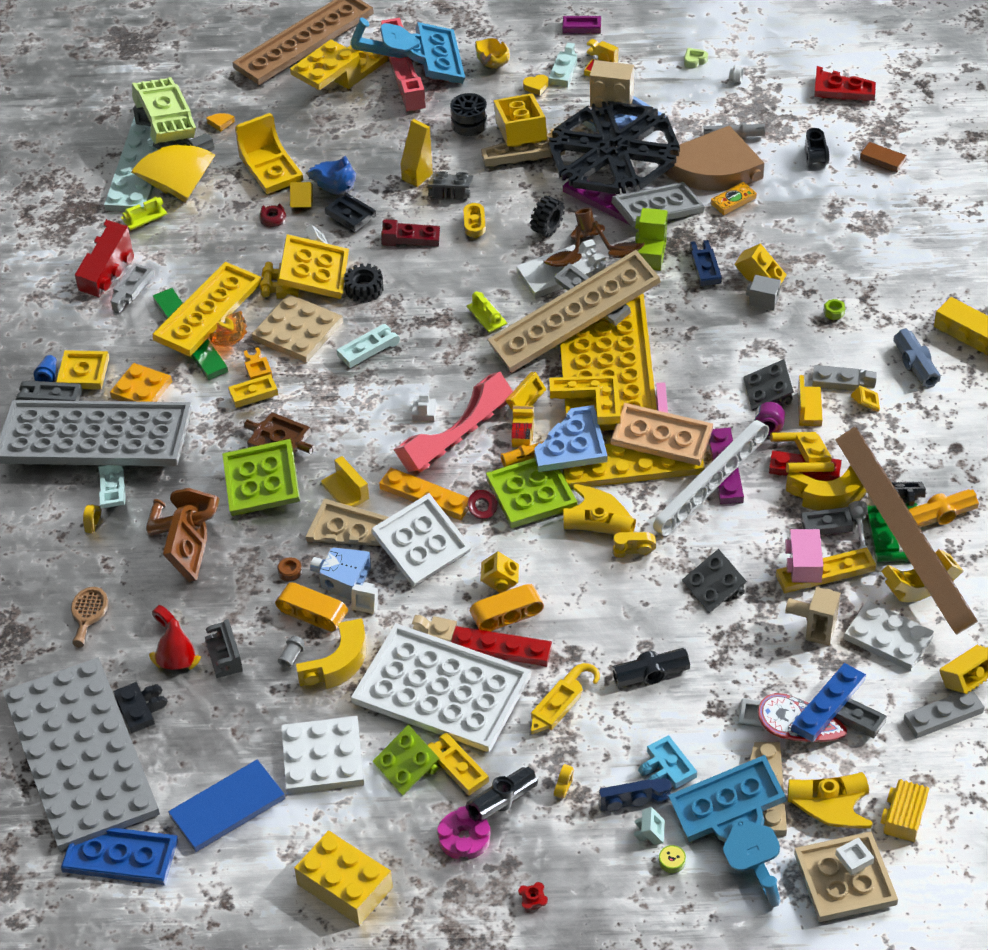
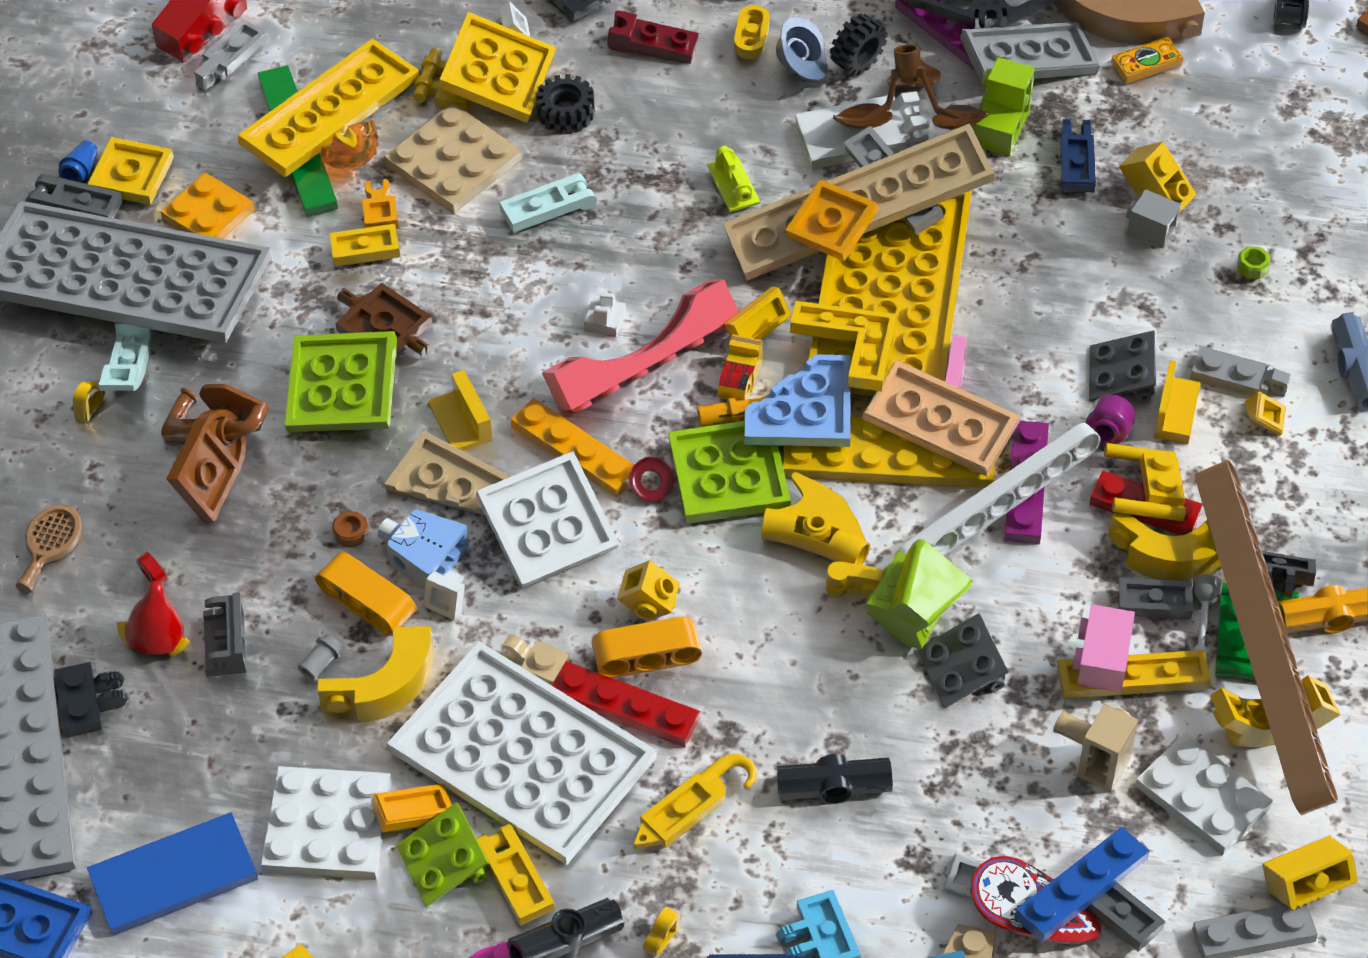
camera: 10 degrees right, 5 degrees up
none -> light orange tile [371,784,452,832]
none -> sand blue piece [776,17,828,81]
none -> light orange plate [785,179,879,261]
none -> lime piece [867,539,973,649]

